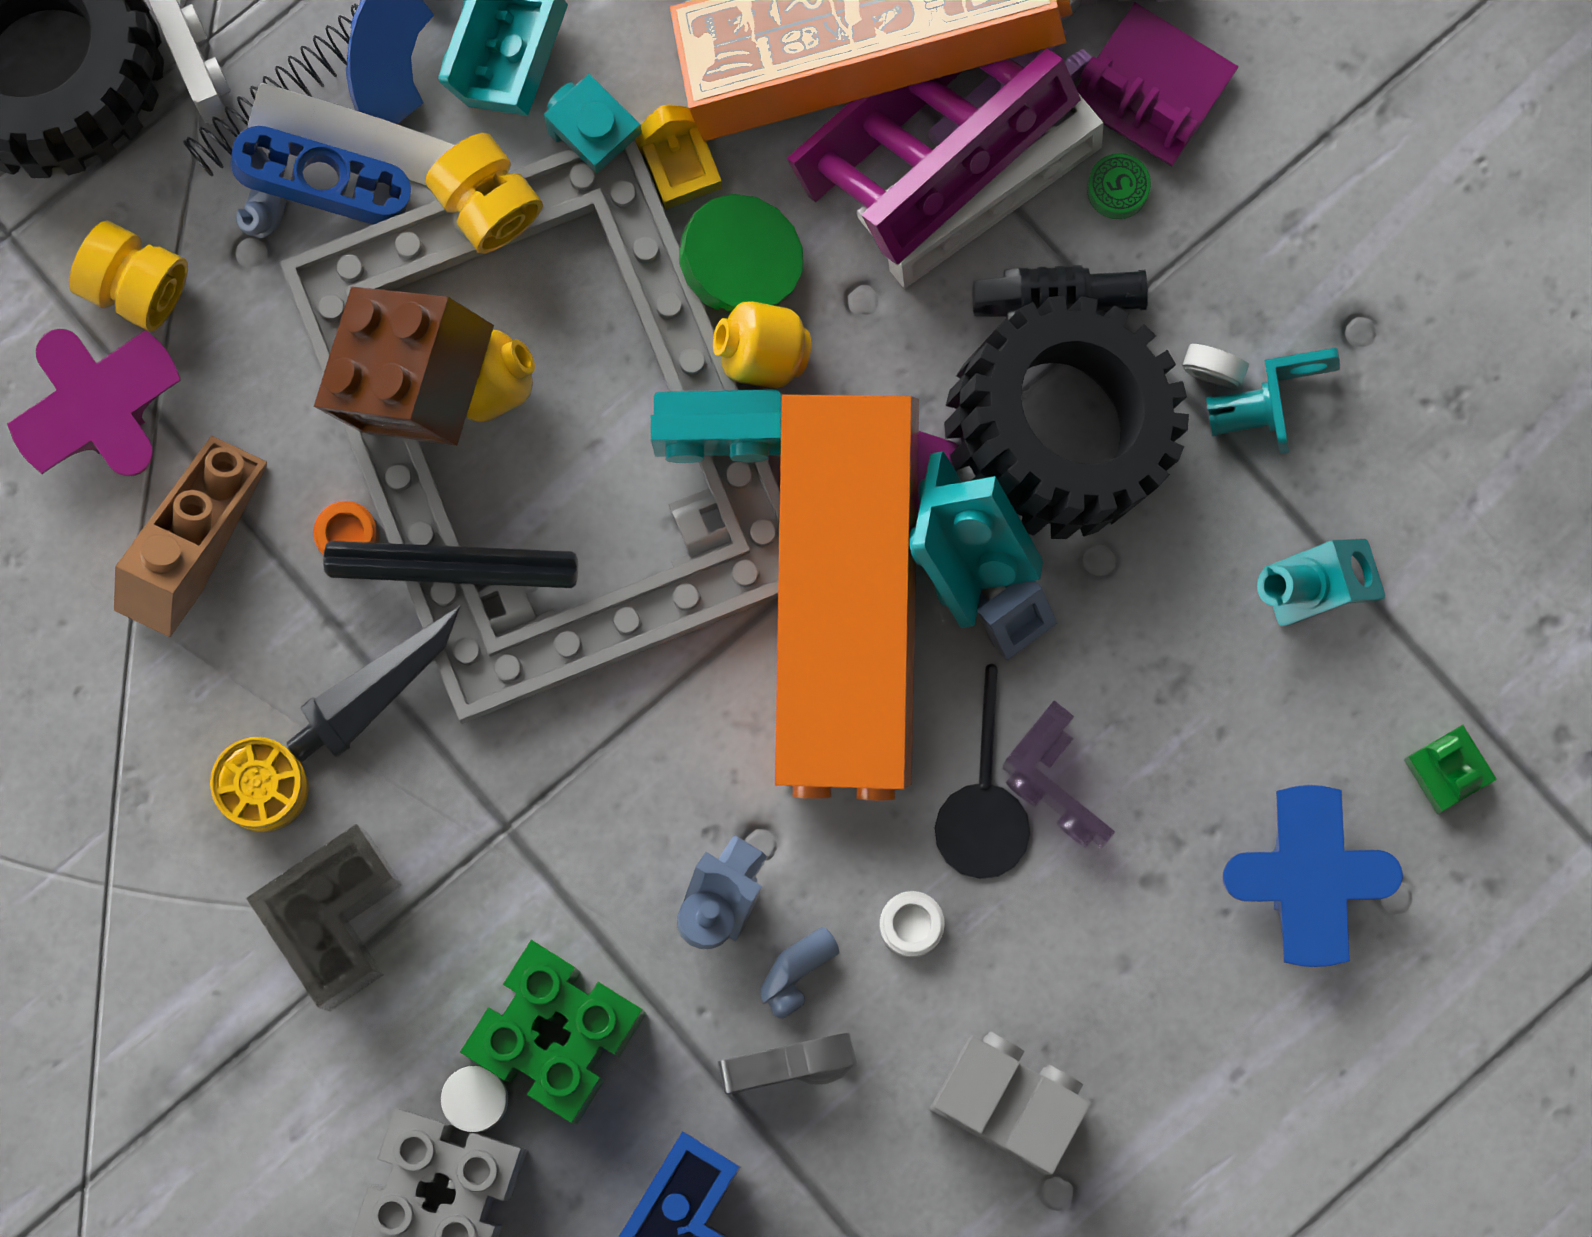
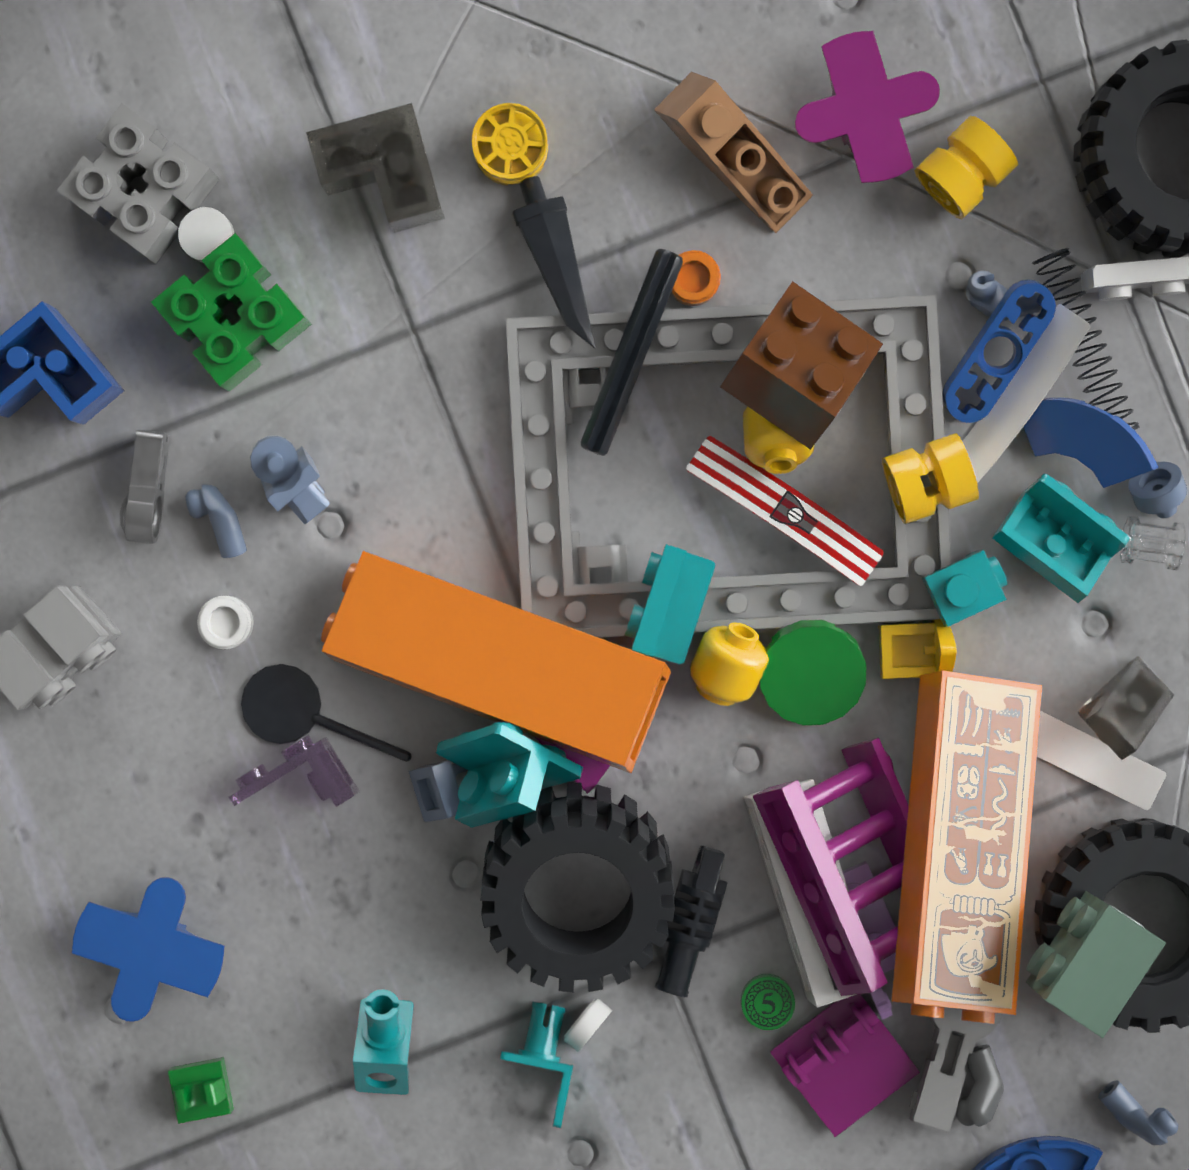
camera: 105 degrees right, 10 degrees up
none -> sticker [686,436,884,586]

